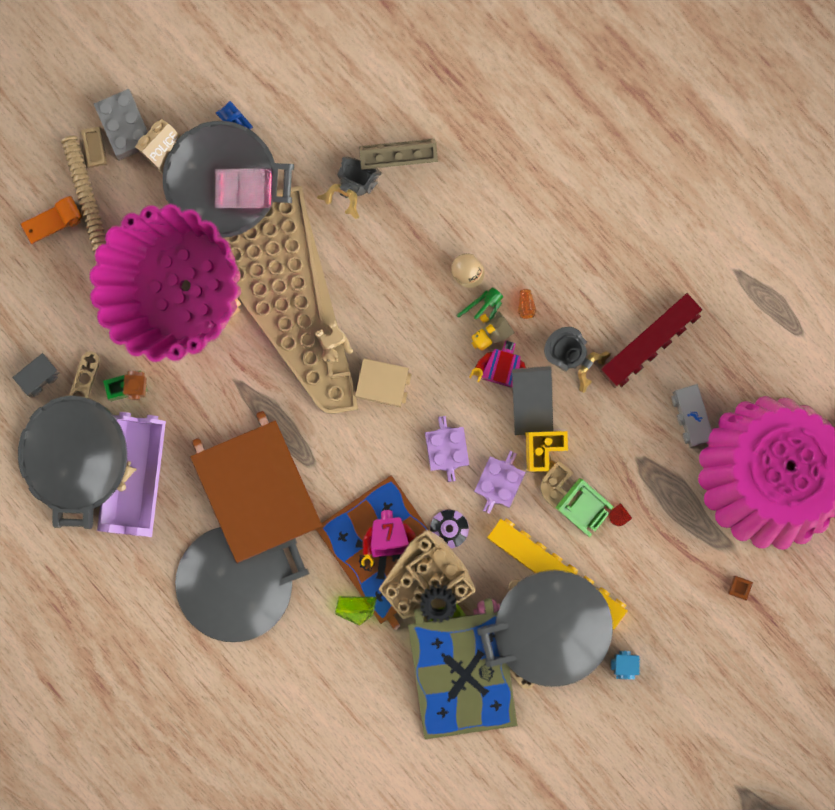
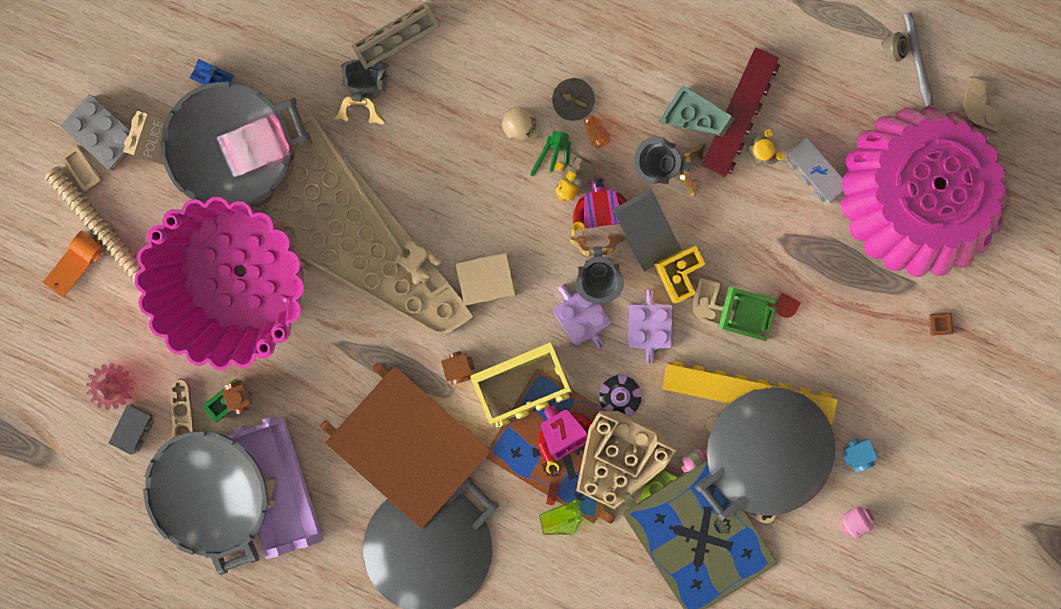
camera: 20 degrees left, 5 degrees up
black tyre [420,584,456,623] -> none
none -> clear pink gear [86,363,134,410]
none -> dark orange brick [441,351,475,385]
none -> light yellow hose [470,342,573,428]
none -> clear red tile [546,482,559,506]
none -> clear smoke tile [552,78,595,121]
none -> dark grey helmet [570,235,624,304]
none -> sand green wing [659,85,735,137]
none -> yellow piece [747,129,785,166]
none -> bright pink head [841,506,875,538]
none -> dark tan cone [881,32,908,62]
none -> light grey piece [903,12,934,107]

